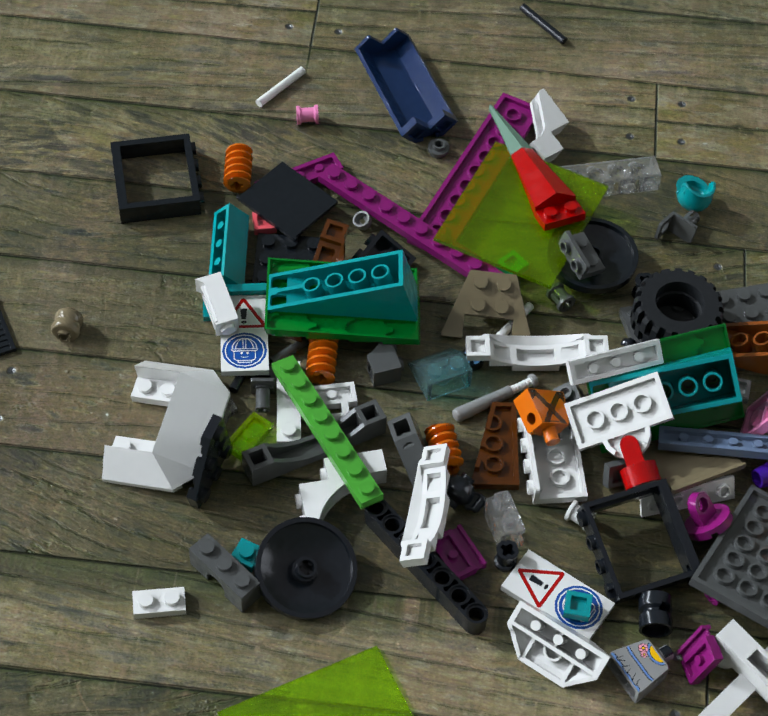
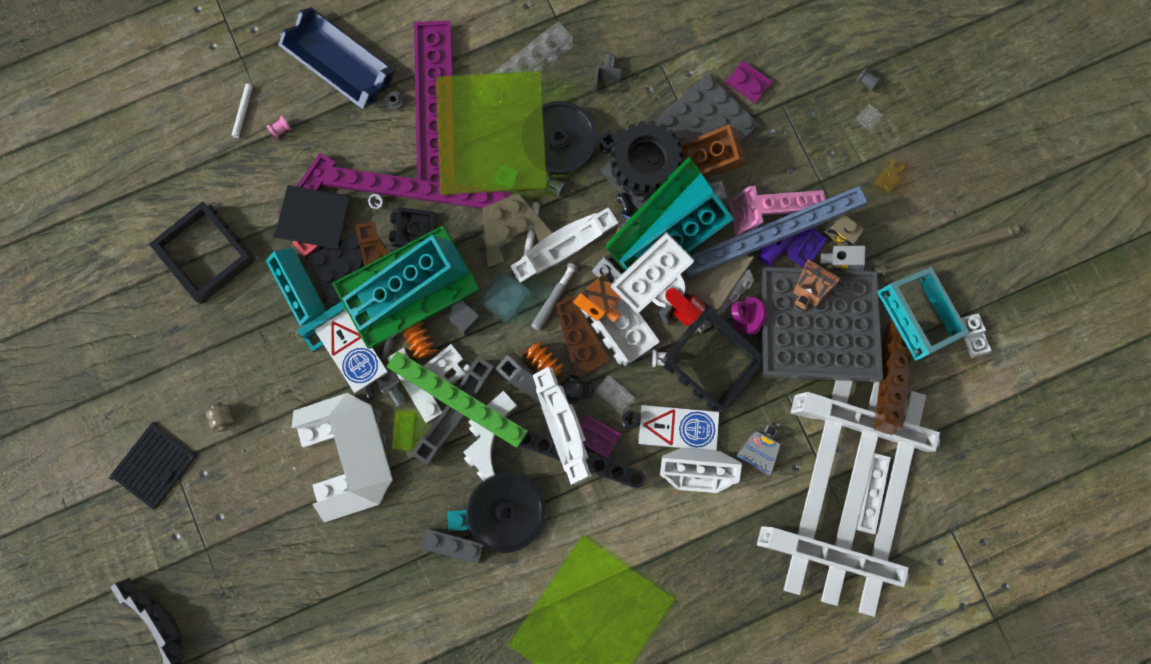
camera: 25 degrees left, 25 degrees up
white plate [132,587,186,619] -> none
black plate [187,414,233,509] -> none
white window [195,272,239,336] -> none
orange piece [223,143,253,193] -> none
red plate [489,104,586,231] -> none
white arch [529,88,569,164] -> none
dark grey bracket [558,230,605,280] -> none
teal plate [563,590,593,622] -> none
white plate [565,339,664,386] -> none
black wheel [638,590,673,638] -> none
teal helmet [676,175,716,212] -> none
magenta plate [677,625,724,685] -> none

